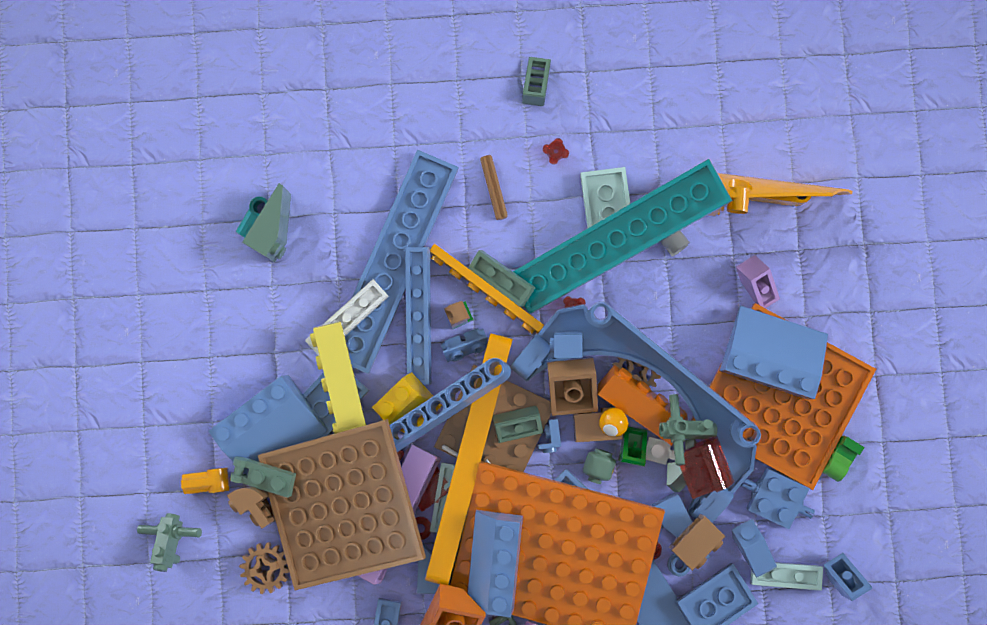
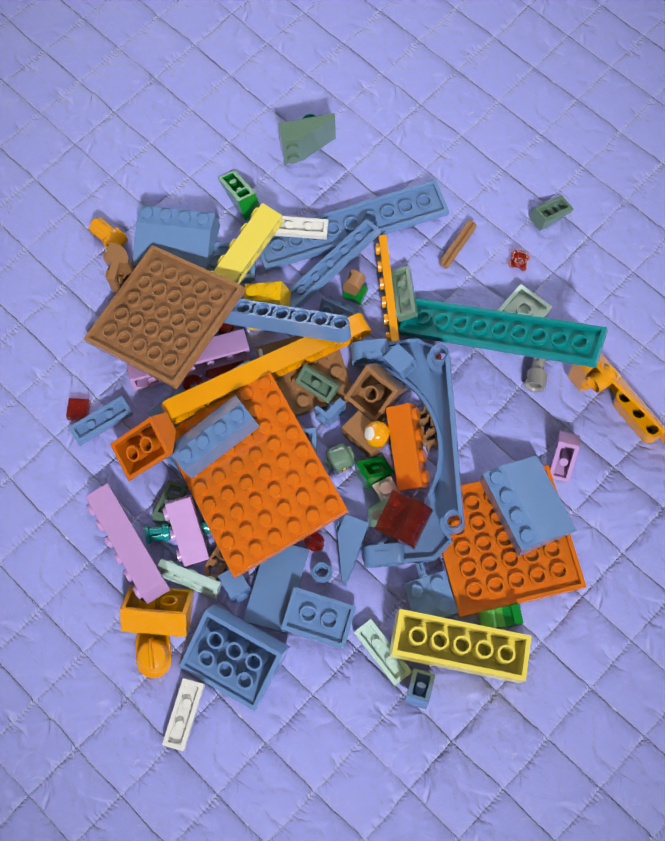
camera: 50 degrees right, 15 degrees down
sand green piece [137,513,202,572] -> none
sand green plate [230,456,296,498] -> none
medium nougat gear [239,542,289,594] -> none
sand green piece [659,394,717,466] -> none
medium nougat brick [668,514,725,571] -> none
medium blue slope [732,519,777,578] -> none
none -> green slope [218,170,260,220]
none -> light yellow brick [388,609,532,683]

